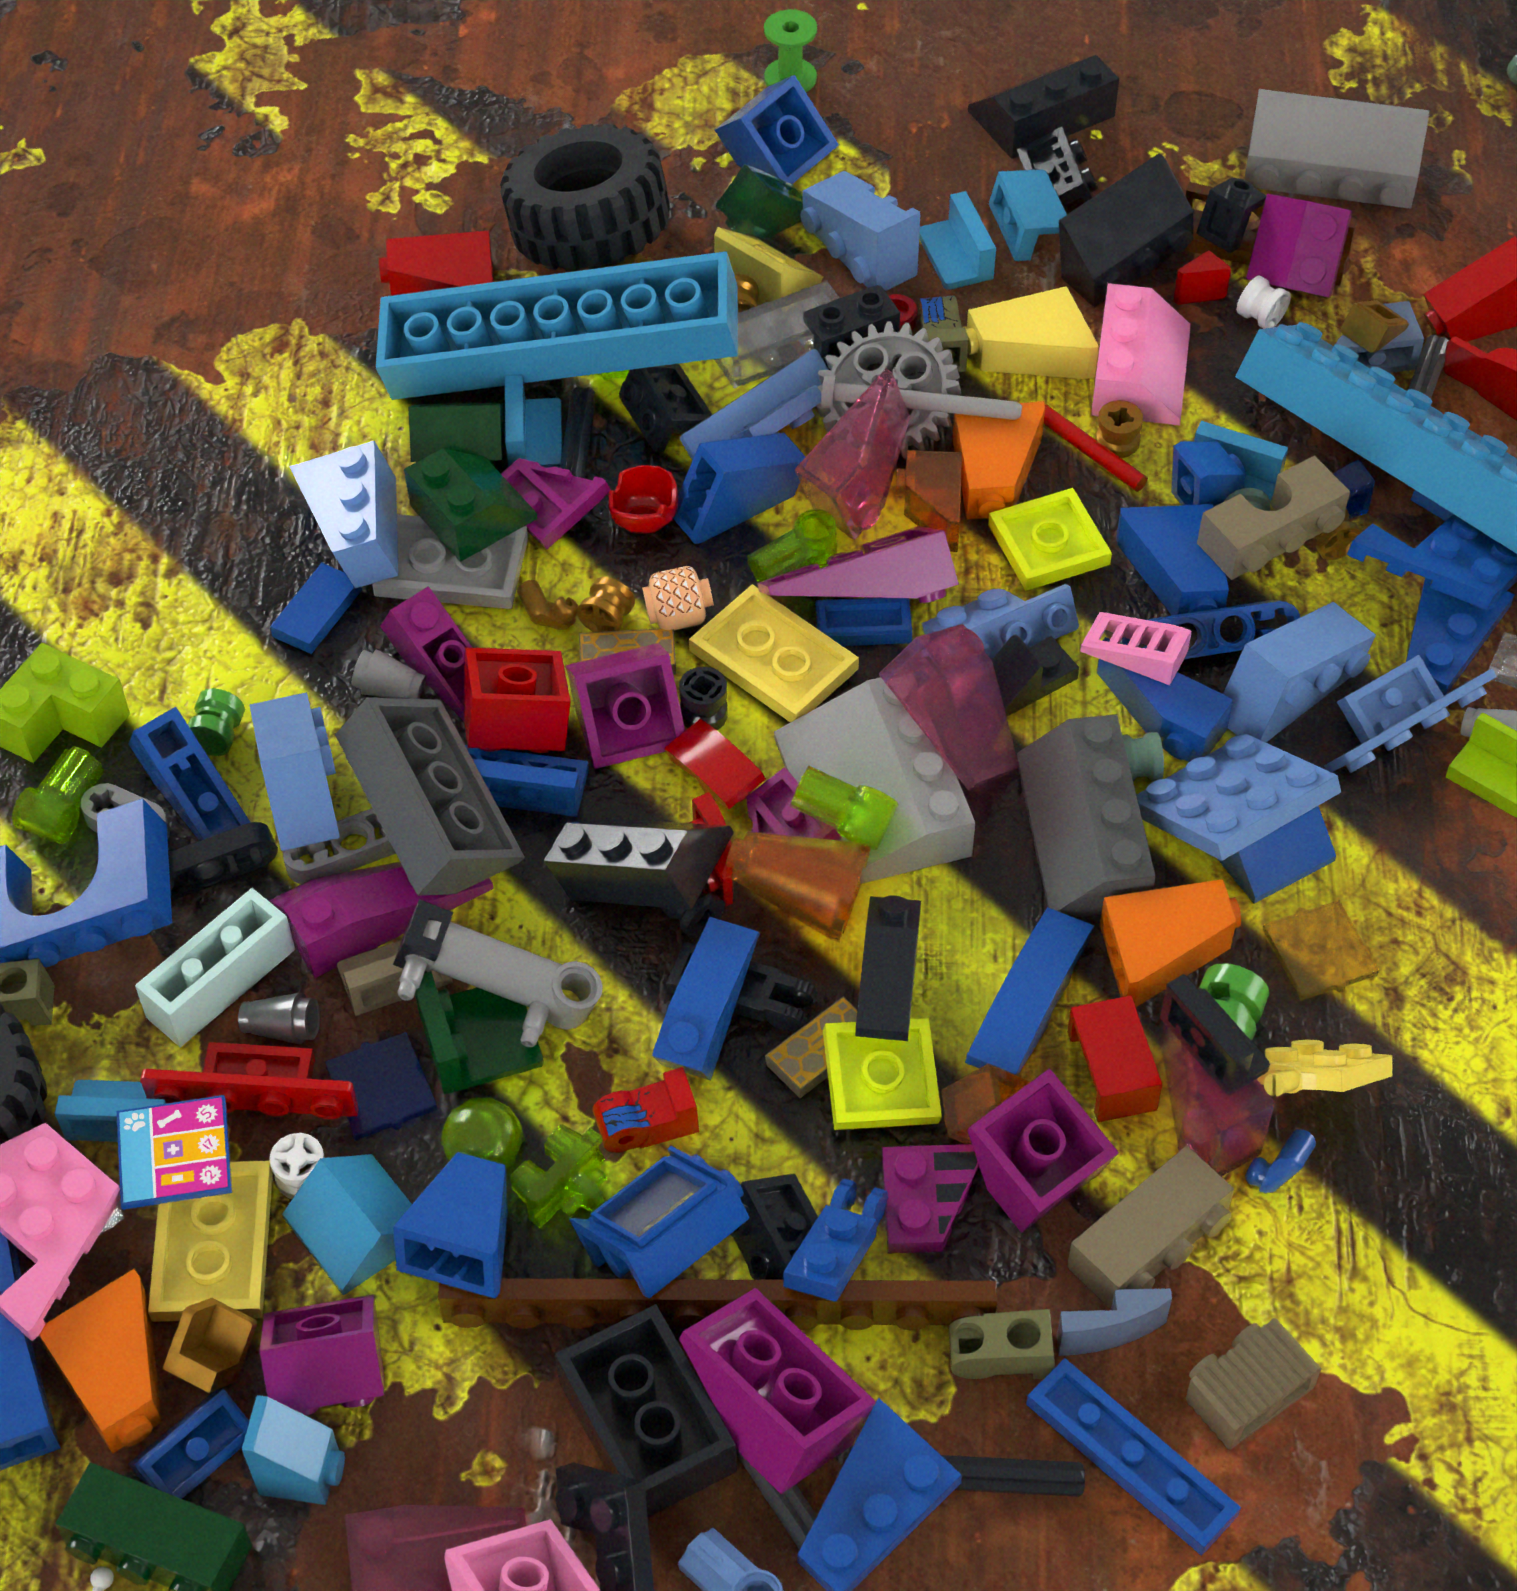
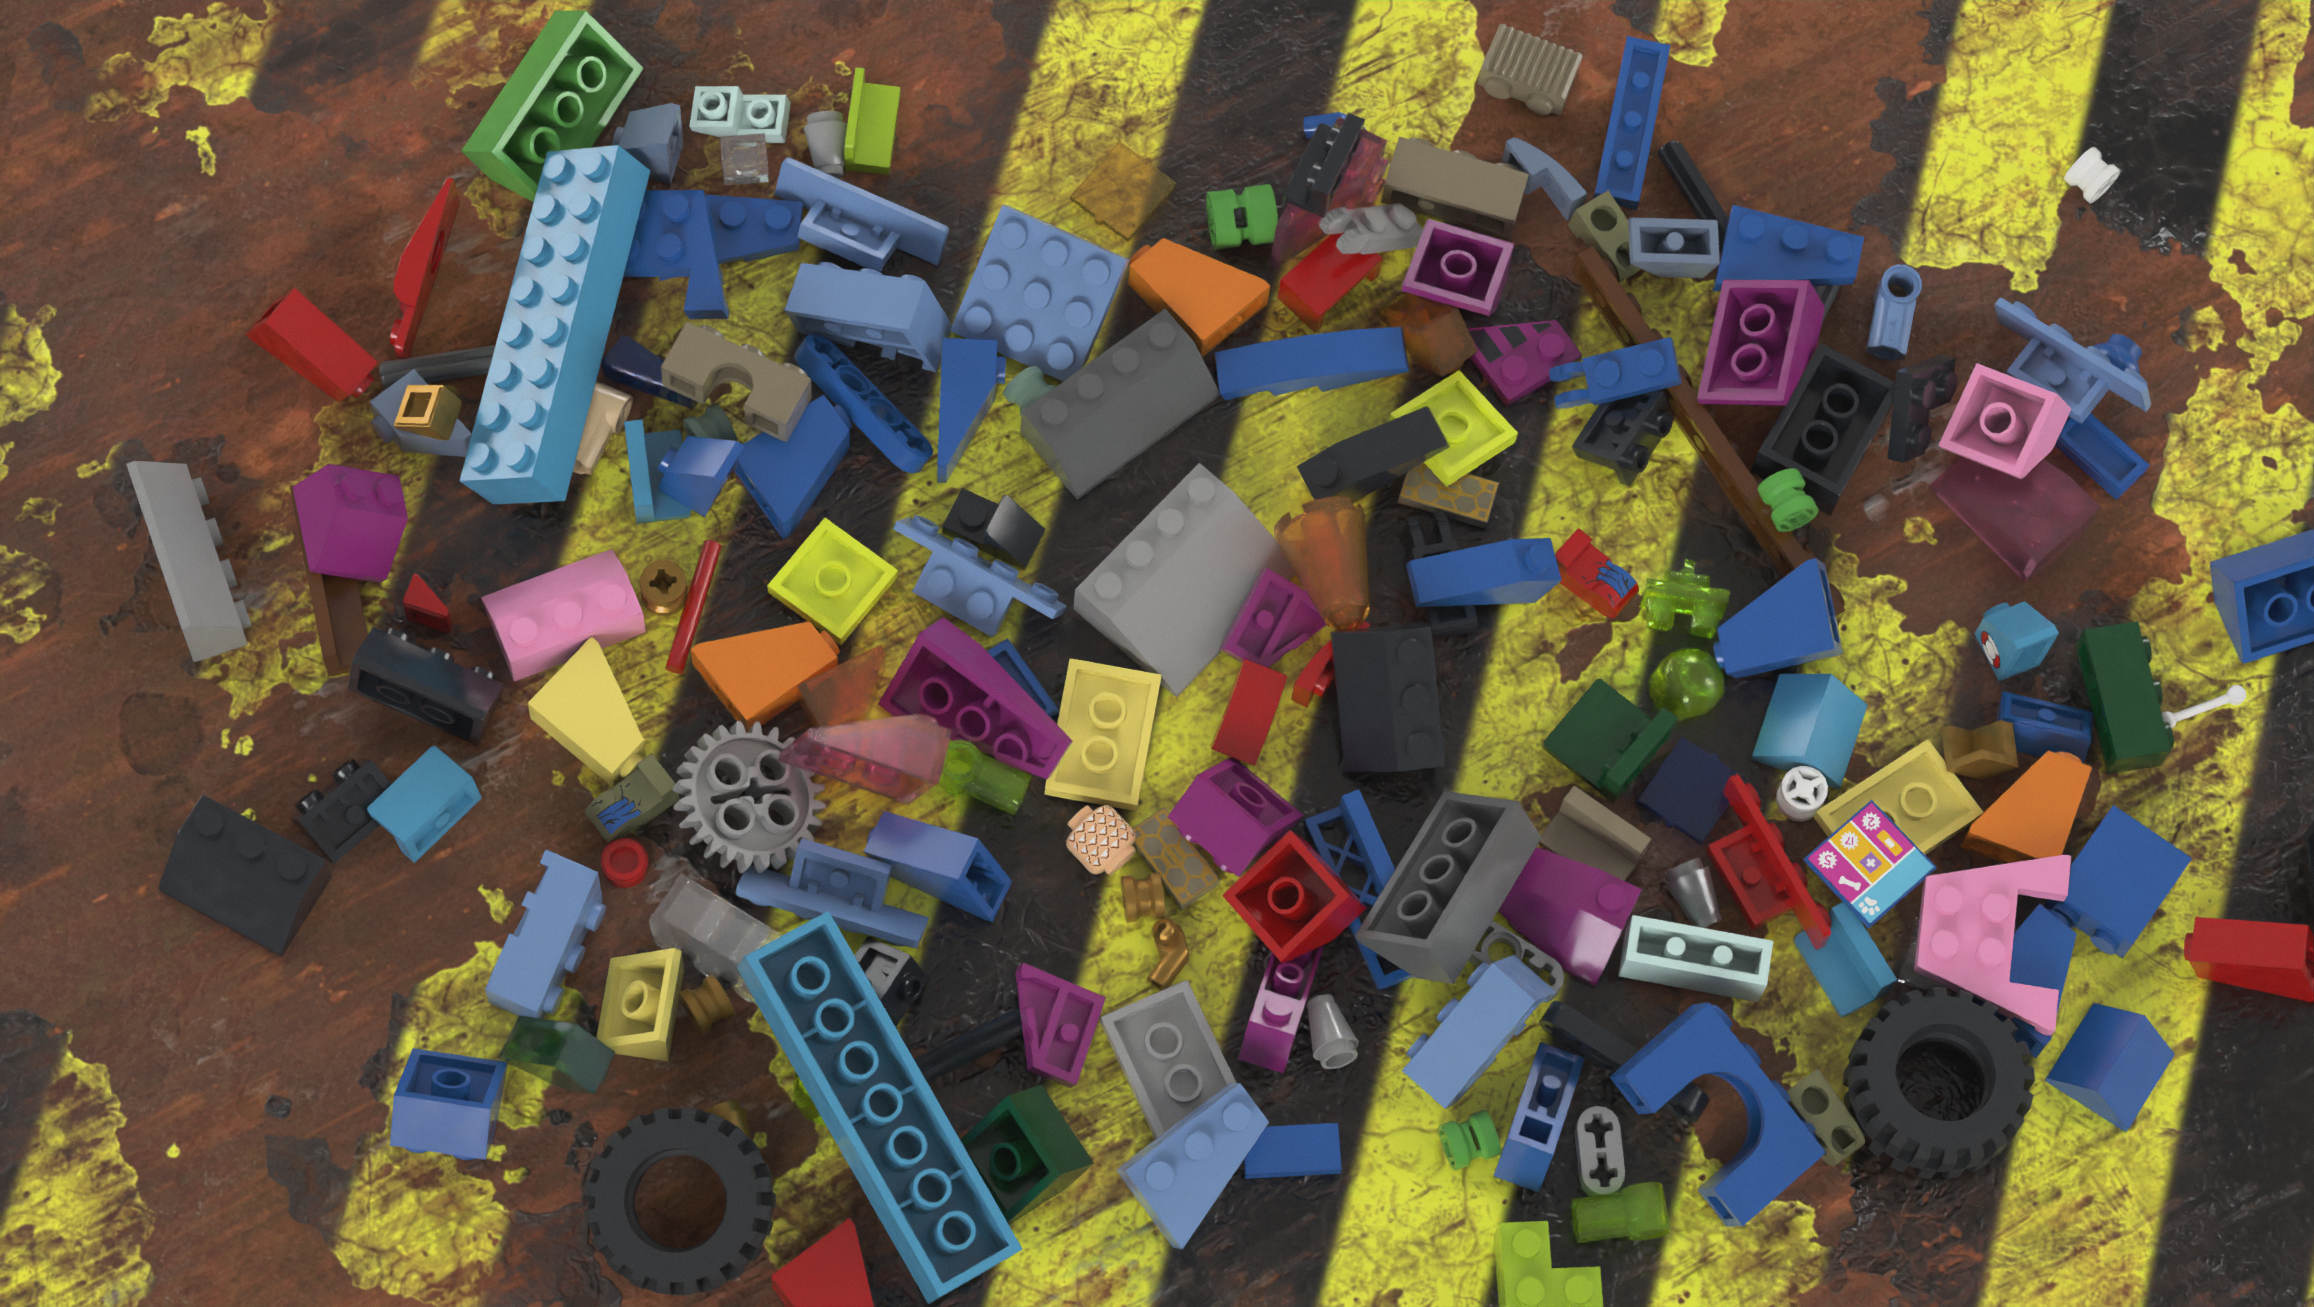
camera: 130 degrees left, 15 degrees up
magenta slope [260,1294,384,1416] -> none
light grey piece [393,899,603,1047] -> none
dark green slope [404,448,537,562] -> none
dark azure panel [505,375,562,468] -> none
blue window [569,1146,750,1299] -> none
red hair [608,465,678,534] -> none
black wheel [679,667,728,730] -> none
bright green piece [764,9,817,92] -> none
clear neon green piece [790,766,899,851] -> none
black bracket [803,285,900,370] -> none
light grey bar [821,375,1022,420] -> none
clear pink slope [879,624,1019,790] -> none
dark azure panel [919,191,996,290] -> none
bright pink slope [1080,612,1192,685] -> none
black bracket [1196,177,1266,253] -> none
white wheel [1236,276,1291,328] -> none
light yellow plate [1250,1040,1393,1097] -> none
none -> tan piece [573,381,633,475]
none -> light grey hinge [1319,203,1423,255]
none -> sand blue slope [1628,218,1720,278]
none -> bright green wheel [1757,468,1819,532]

